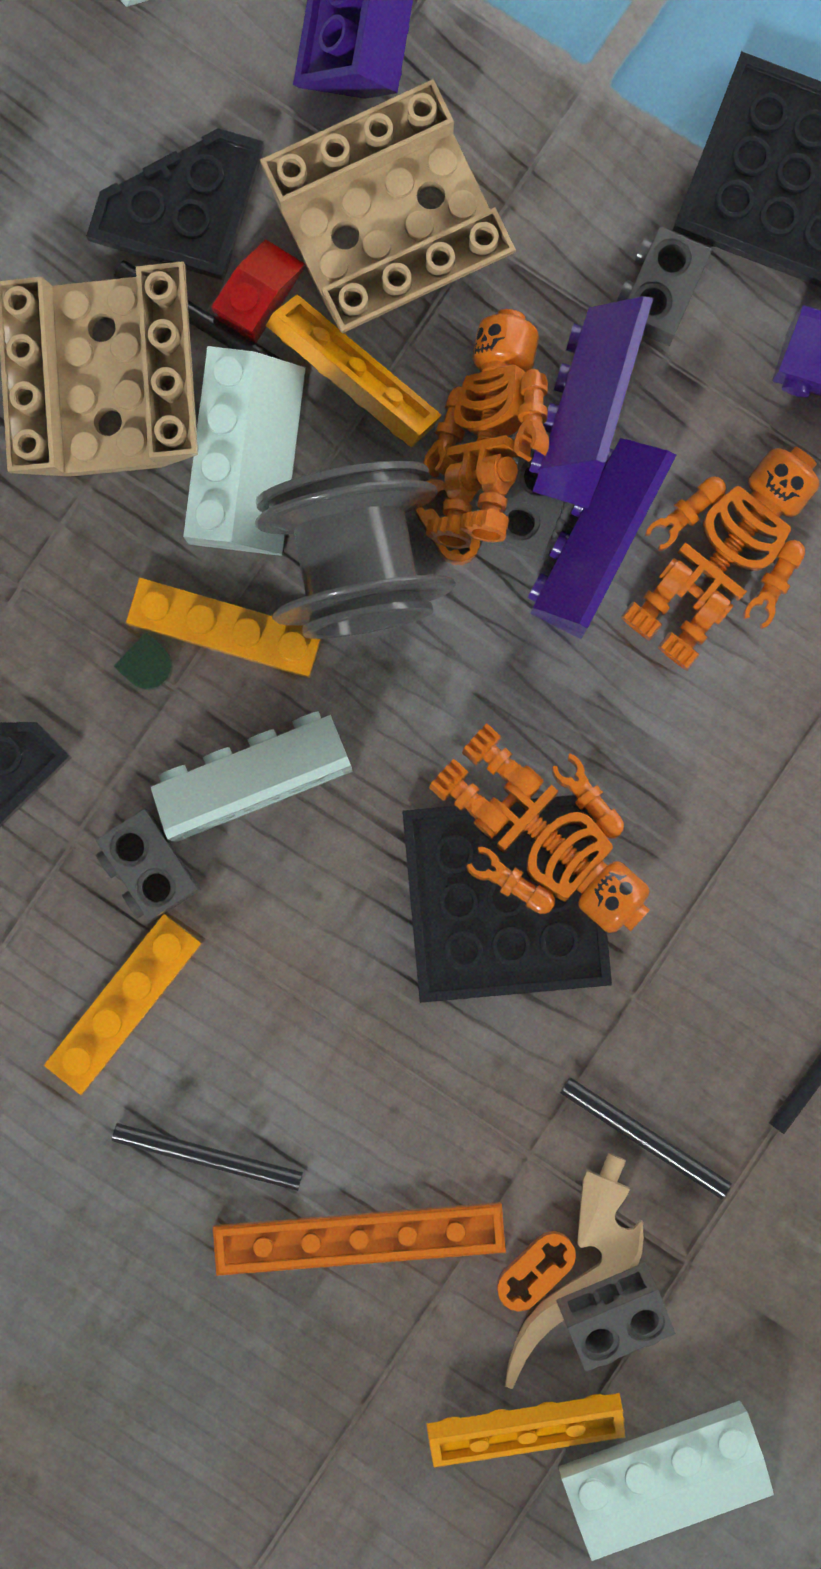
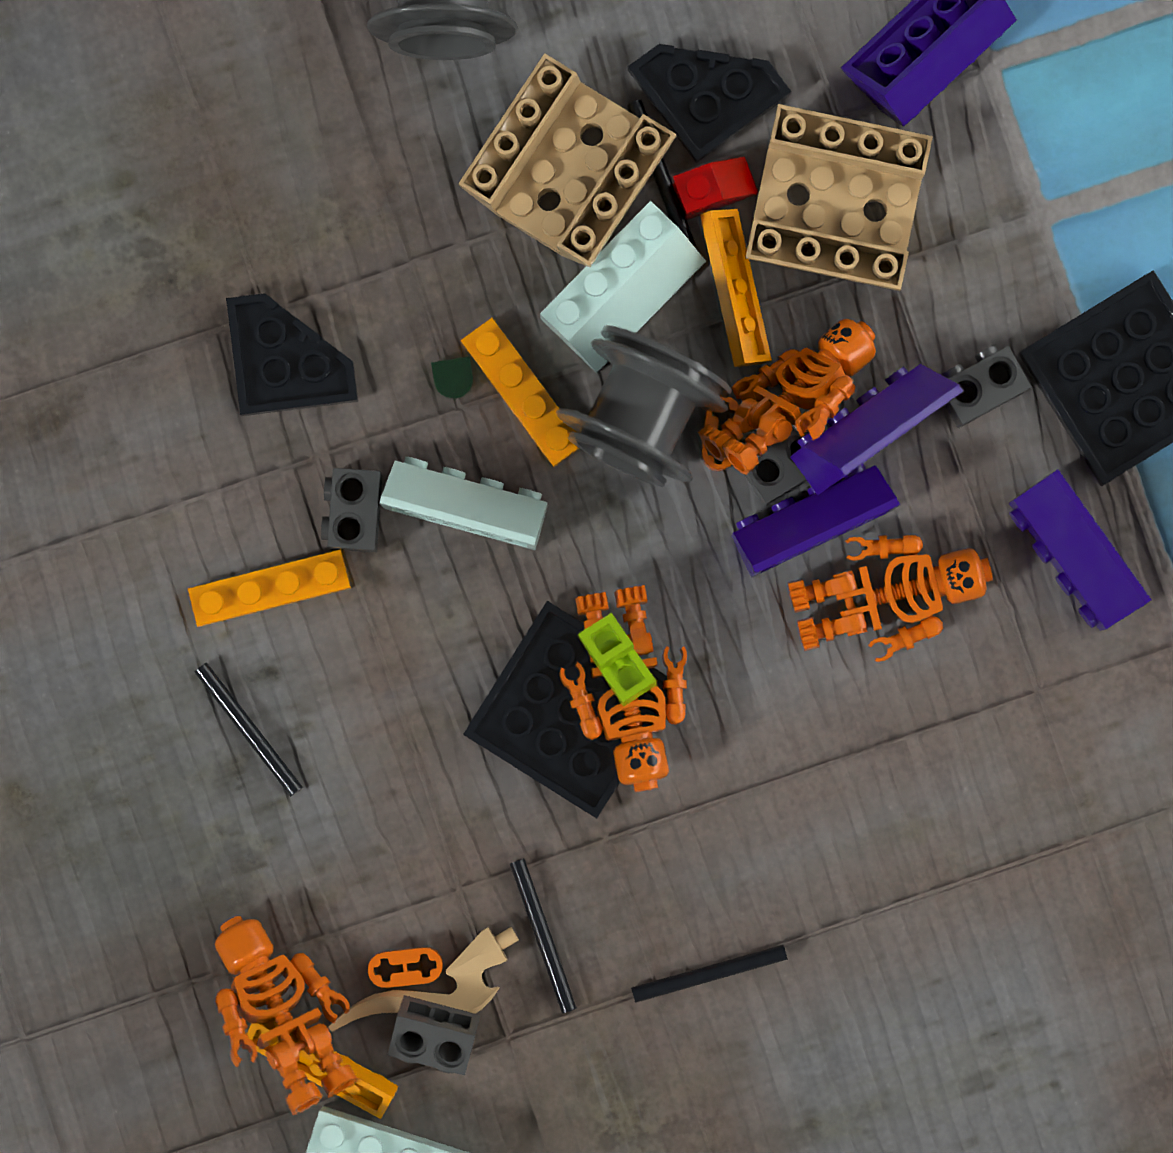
camera: 35 degrees right, 0 degrees up
orange tile [213,1202,506,1276] -> none
none -> orange piece [215,916,358,1116]
none -> lime slope [578,613,657,707]

